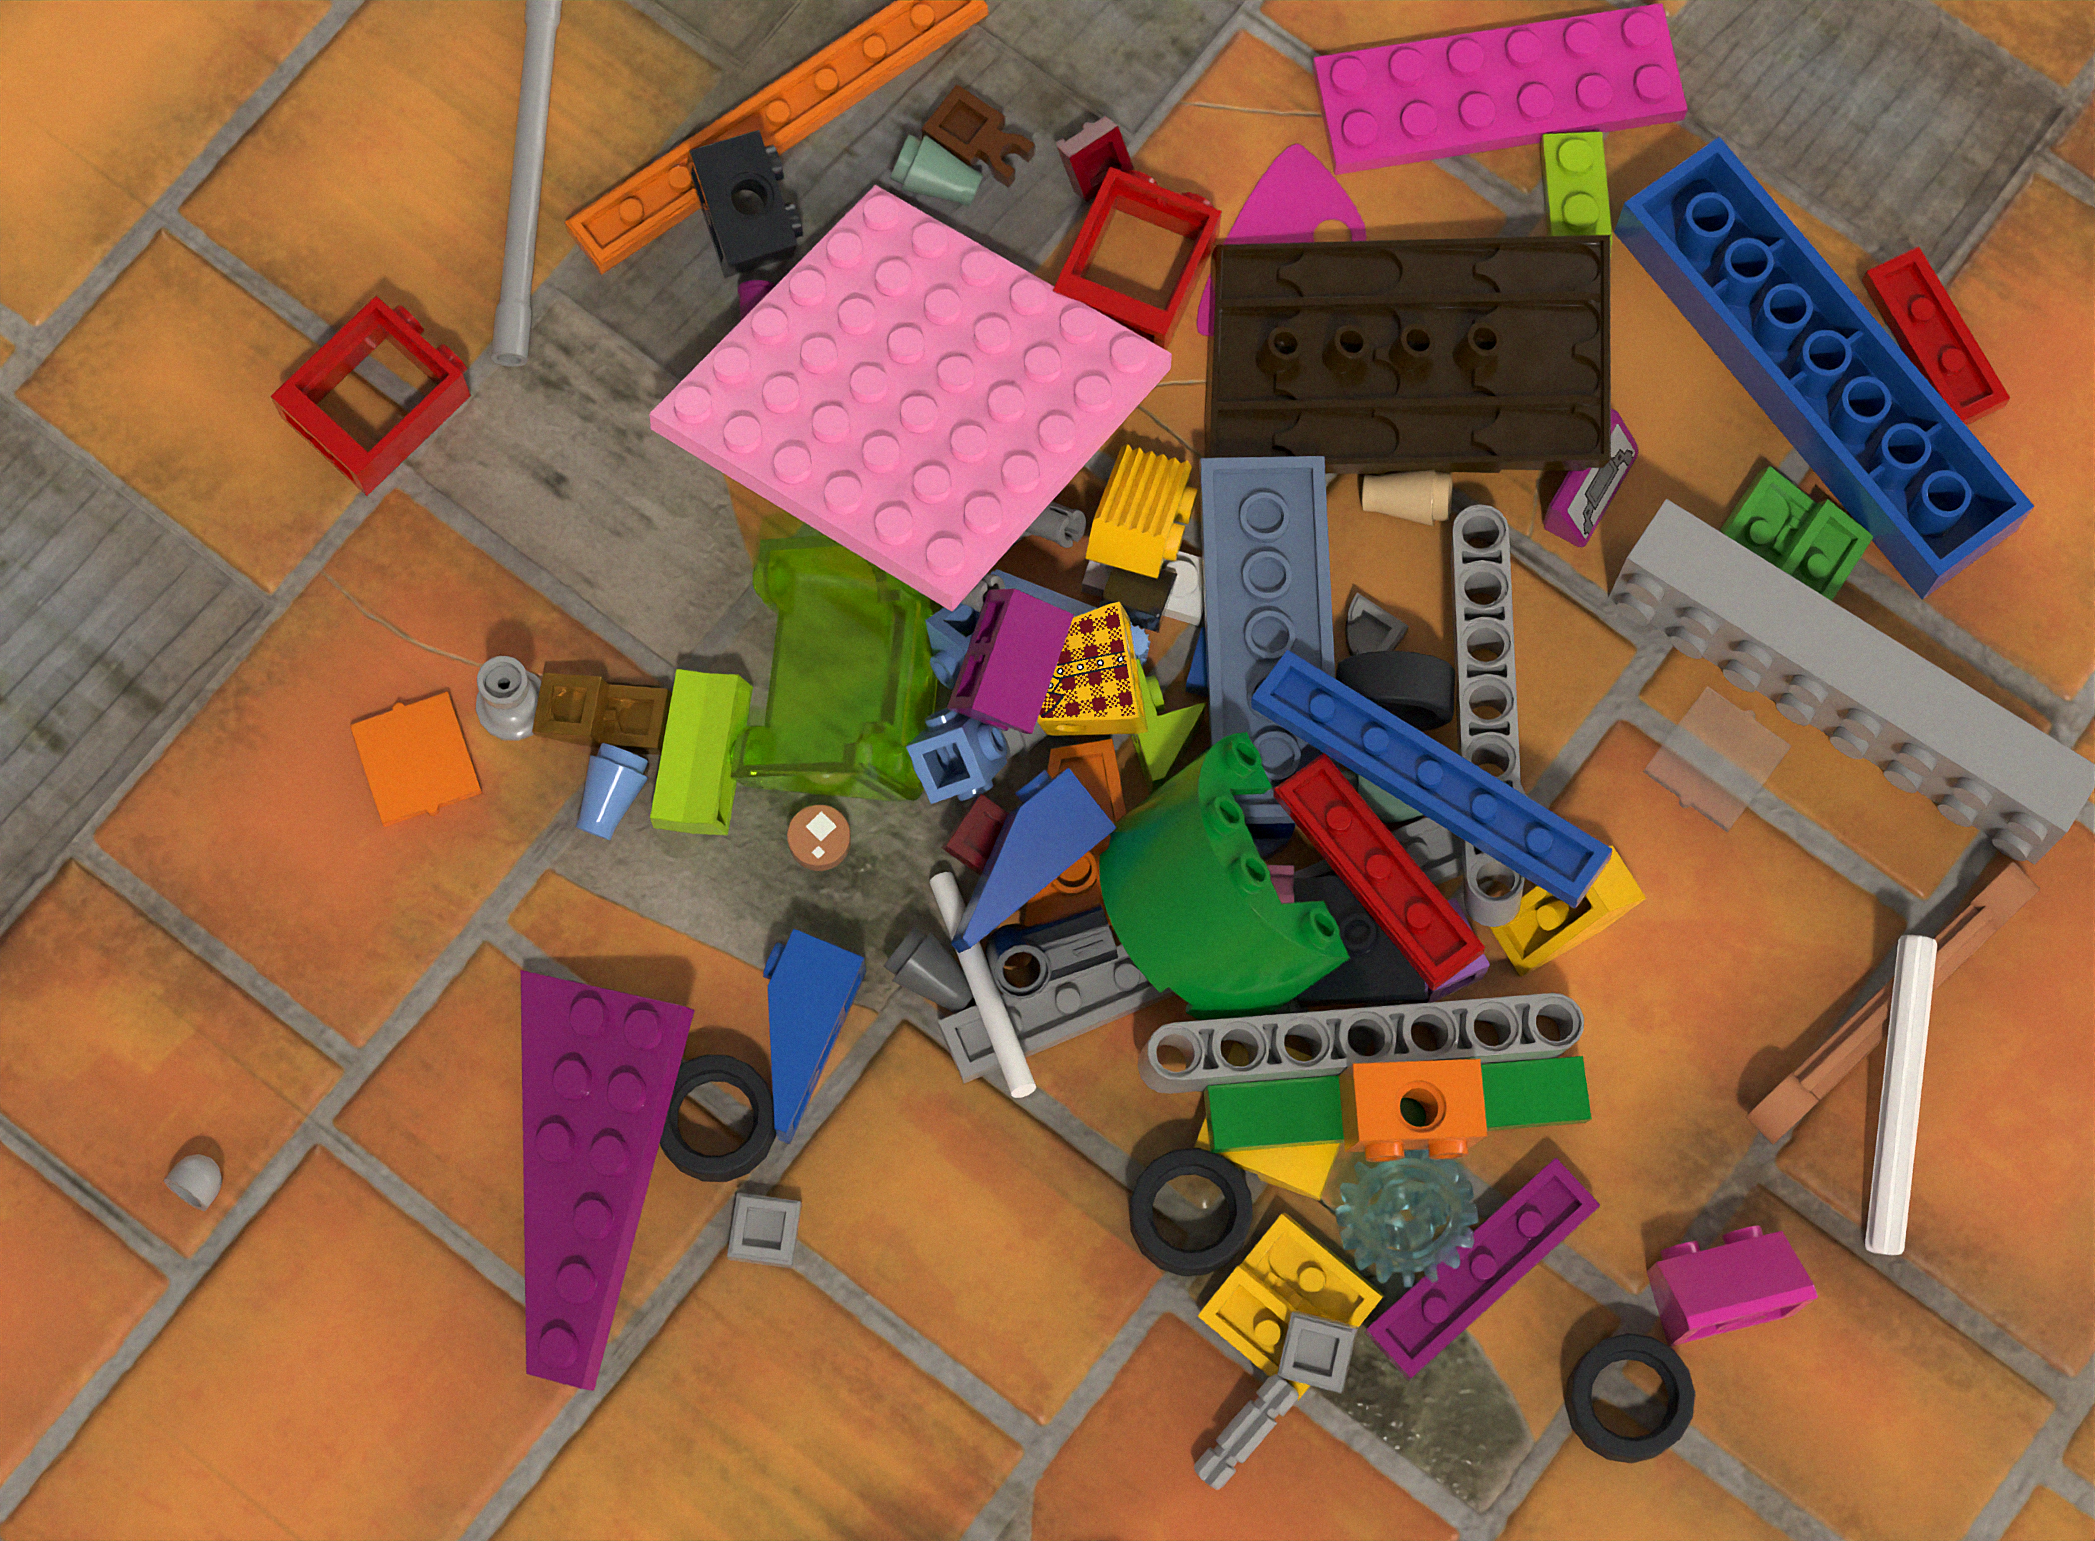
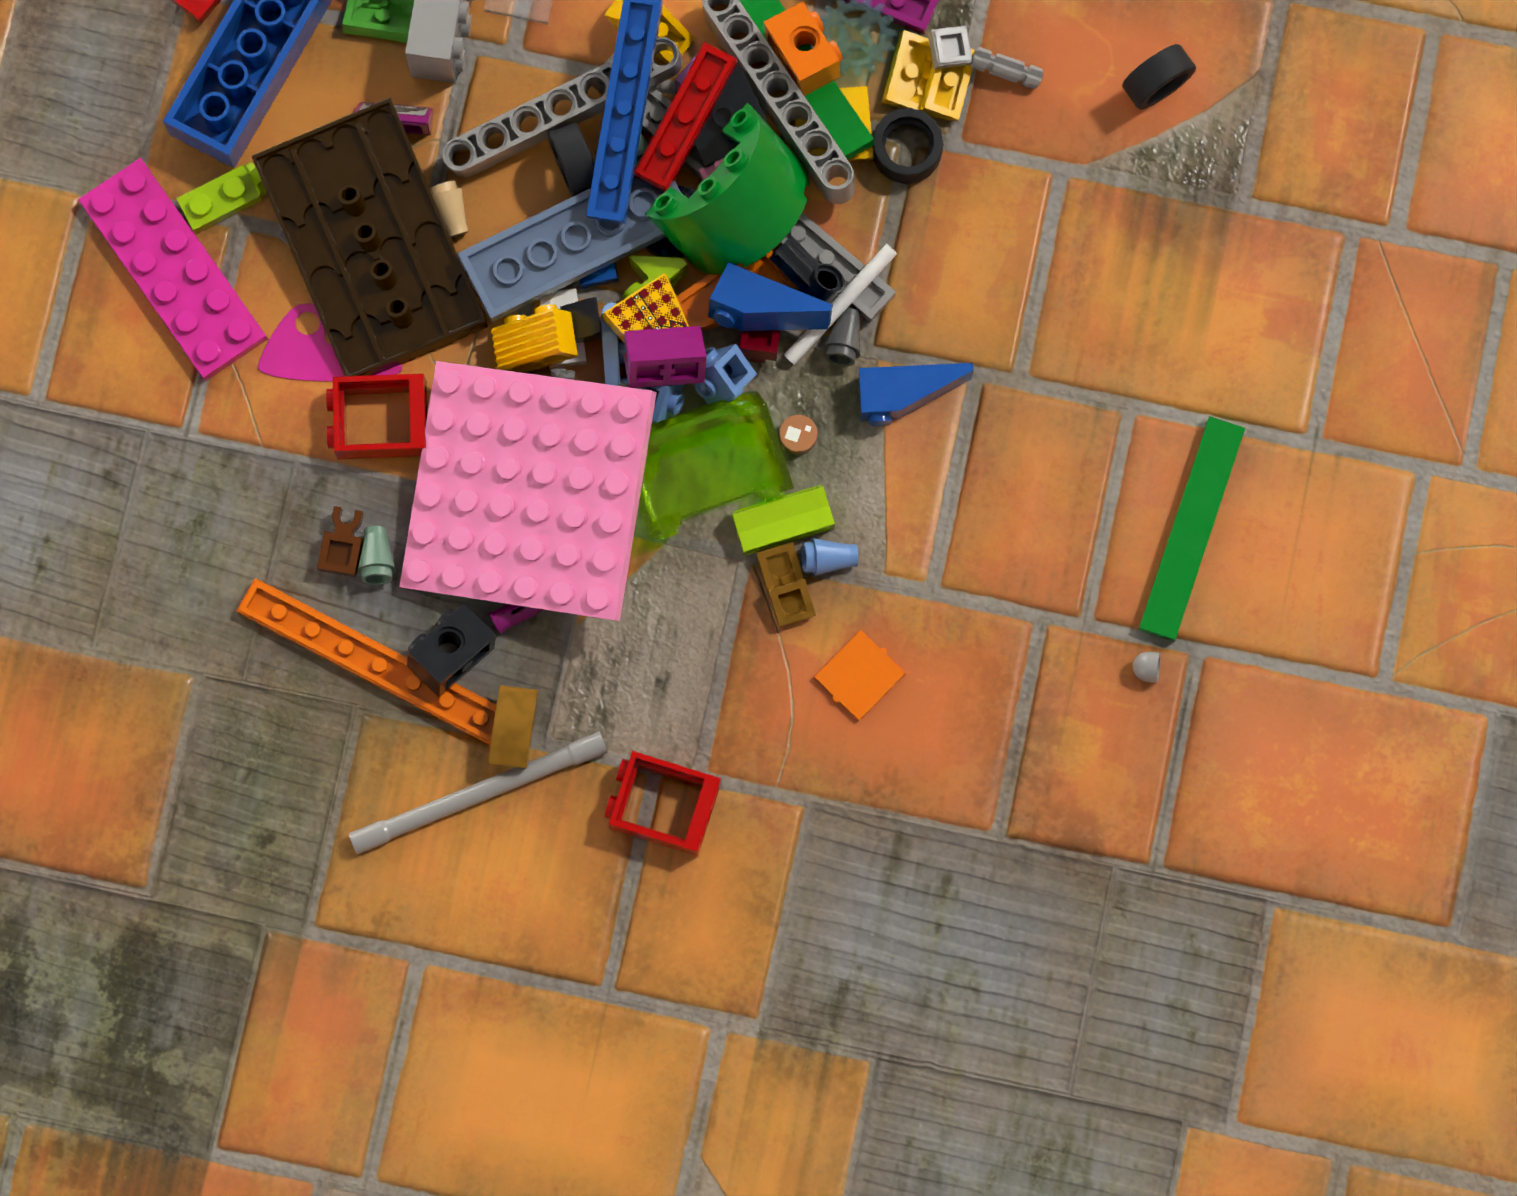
camera: 115 degrees left, 5 degrees up
light grey piece [476,656,541,741] -> none
magenta wing [521,970,695,1391] -> none
black tyre [660,1055,776,1182] -> none
light grey tile [727,1193,802,1269] -> none
dark red tile [1056,116,1134,202] -> none
light grey tile [1345,593,1409,656] -> none
none -> pearl gold slope [488,685,539,768]
none -> green tile [1138,416,1245,642]

